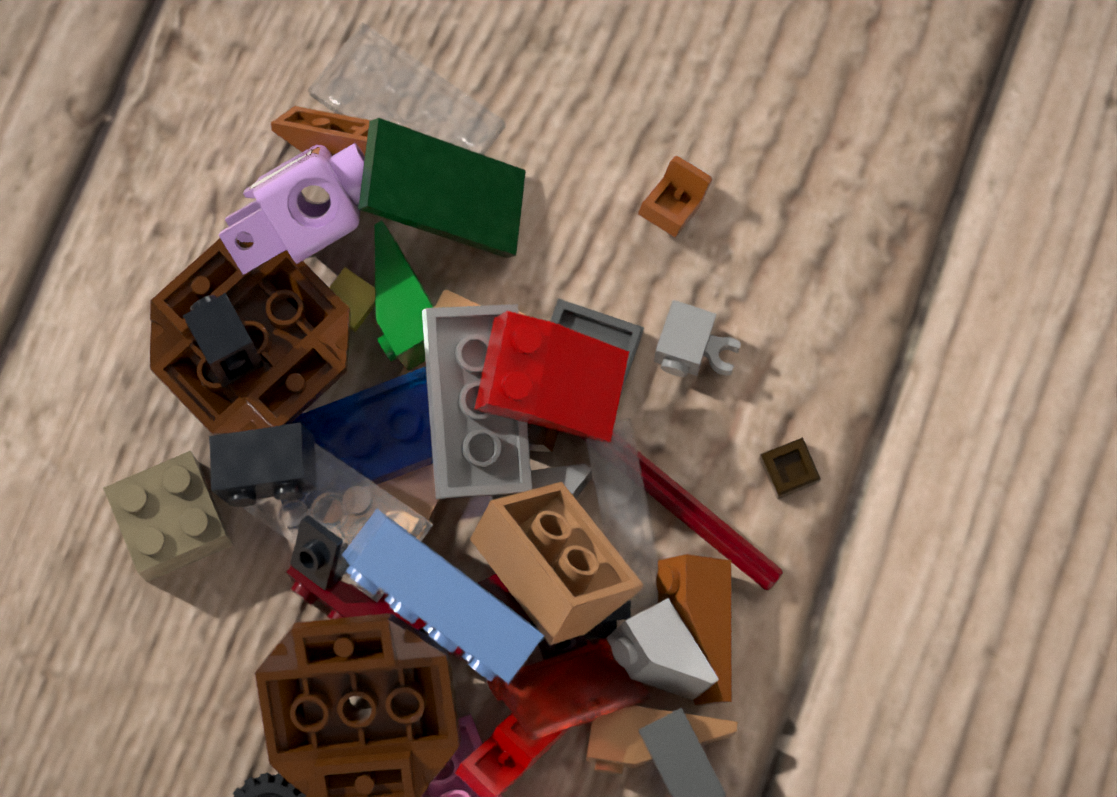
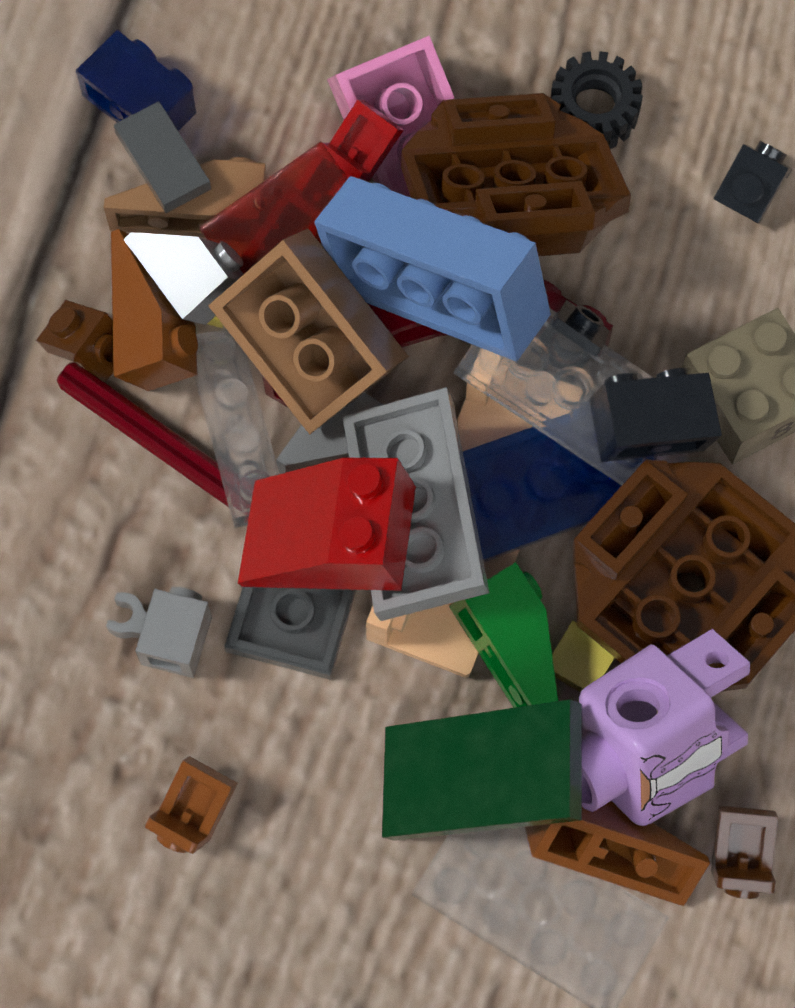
camera: 175 degrees right, 5 degrees down
black brick [183,293,264,388] -> none
dark brown tile [759,437,821,499] -> none
none -> reddish brown bracket [36,300,114,383]
none -> bracket [711,805,778,899]
none -> black bracket [713,140,792,223]

